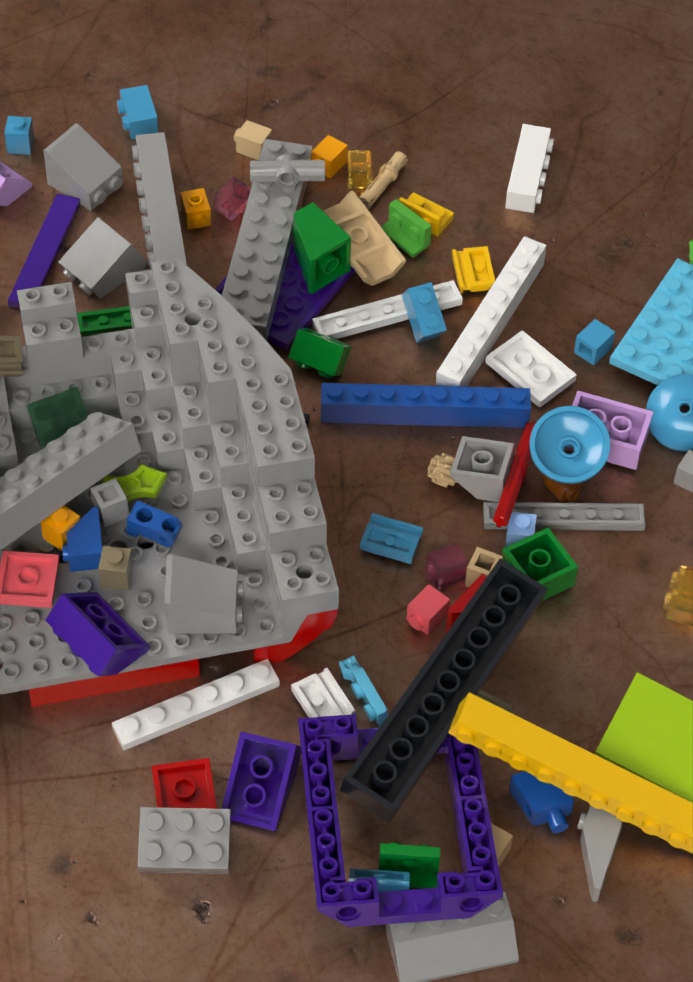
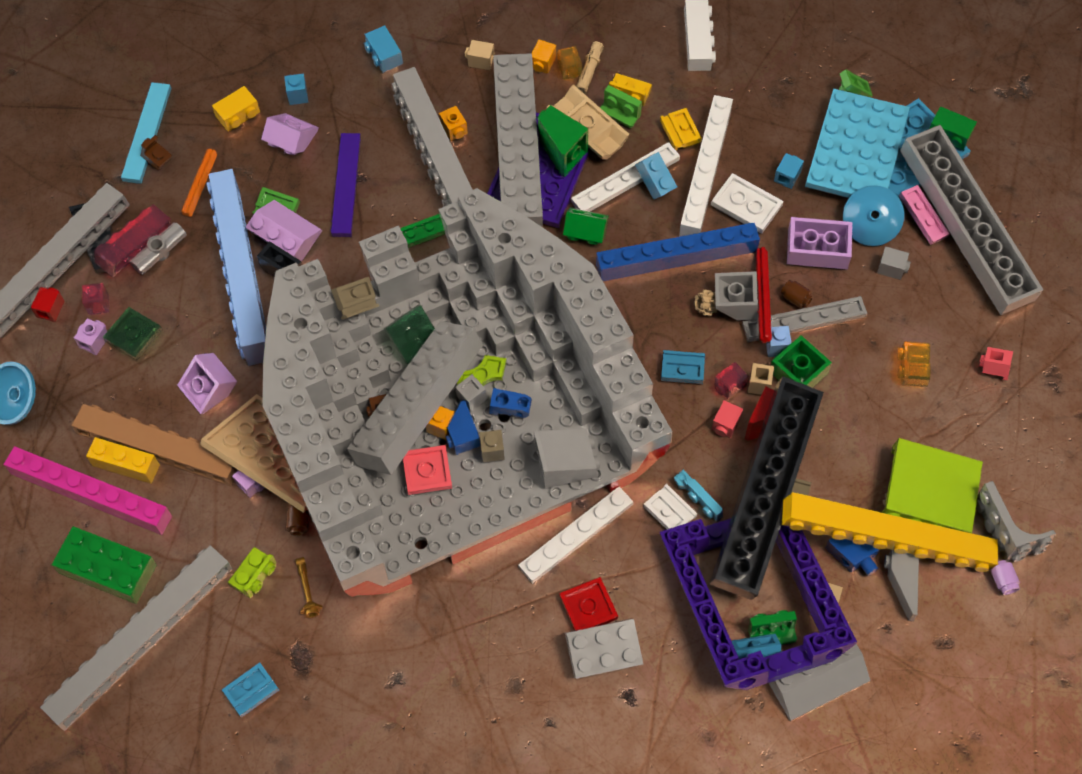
camera: 10 degrees left, 10 degrees up
light grey slope [43,123,123,211] -> none
dark purple slope [45,592,151,676] -> none
light grey slope [58,217,148,299] -> none
clear pink brick [213,176,251,221] -> none
dark purple slope [221,732,301,831] -> none
light grey piece [250,154,325,188] -> none
dark azure dish [530,406,610,484] -> none

